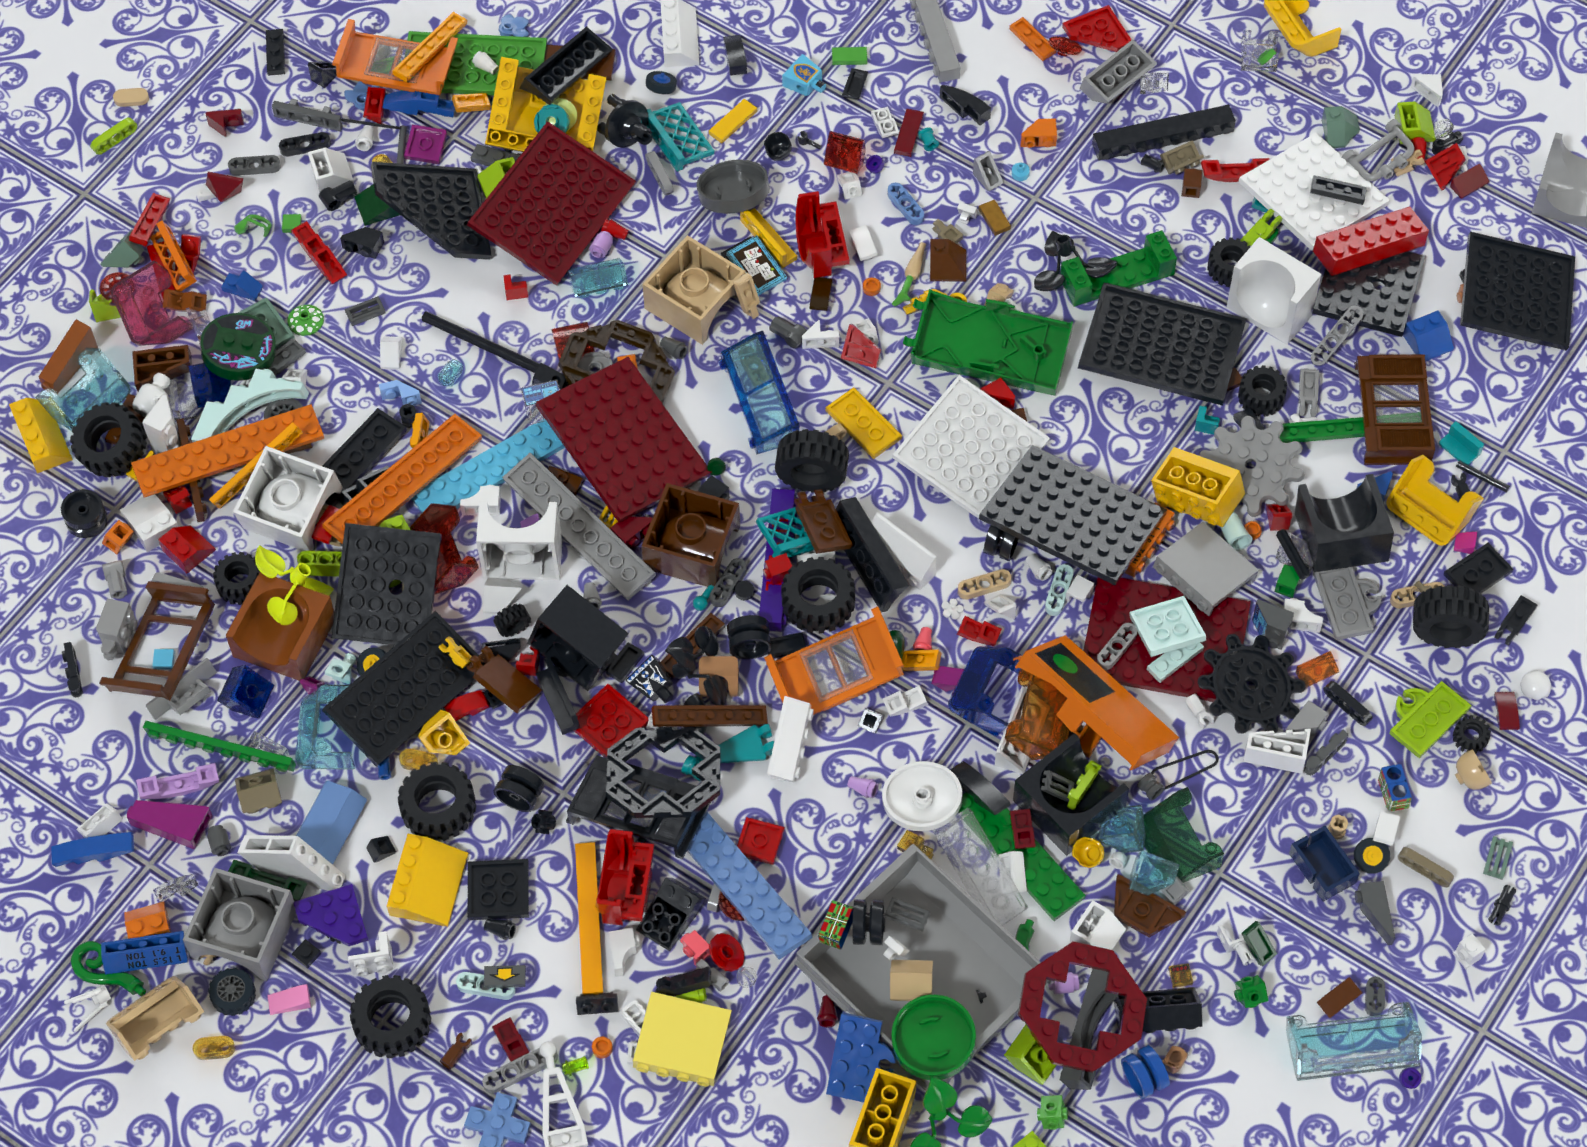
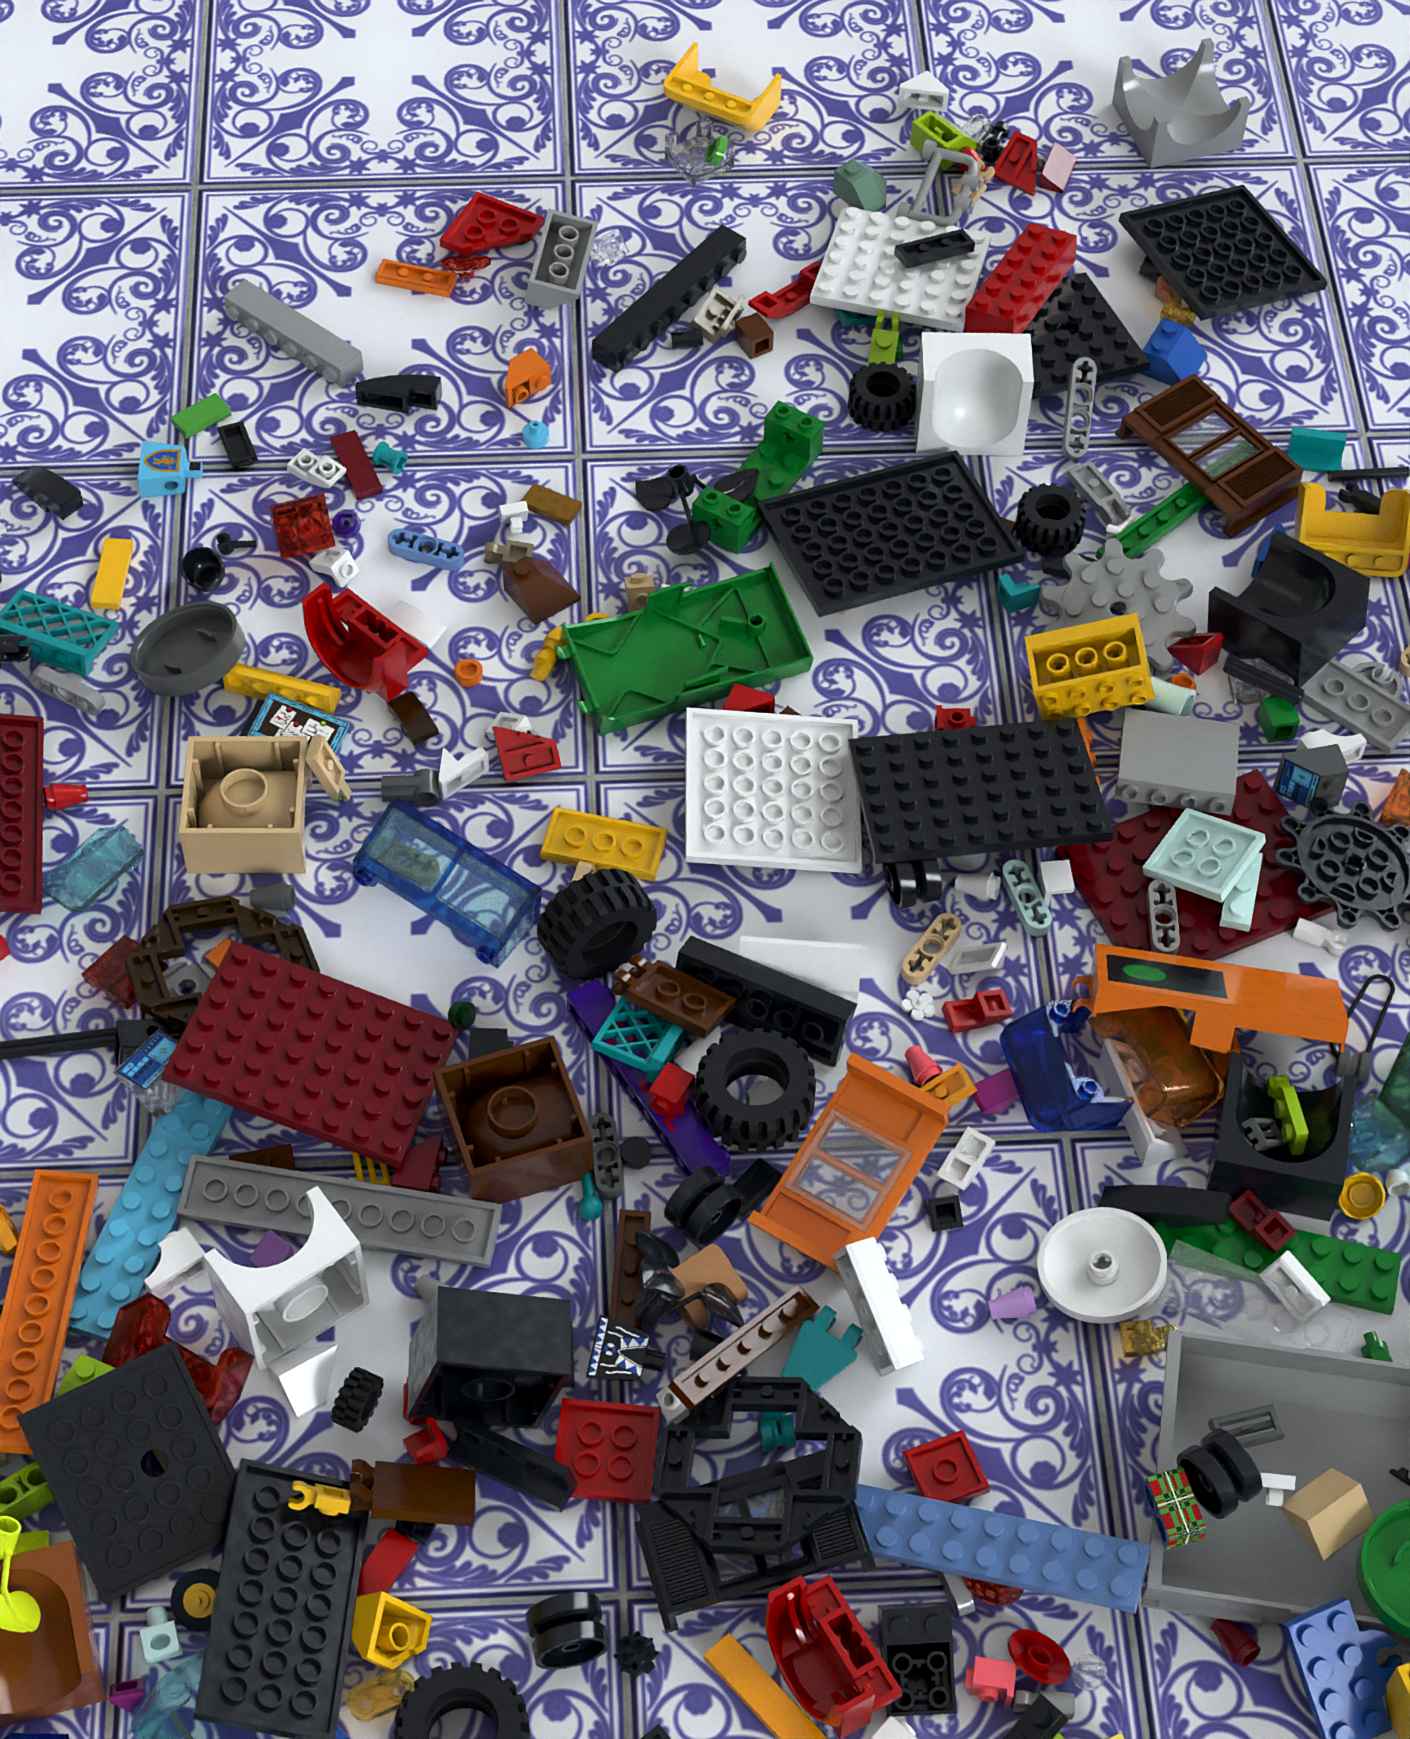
camera: 40 degrees left, 5 degrees down
black slope [482,638,521,662] -> none
lavender brick [589,231,613,258] -> none
piece [892,242,926,306] -> none
light grey slope [973,151,1004,191] -> none
none -> red brick [934,705,977,731]
none -> clear yellow wheel [1160,297,1196,329]

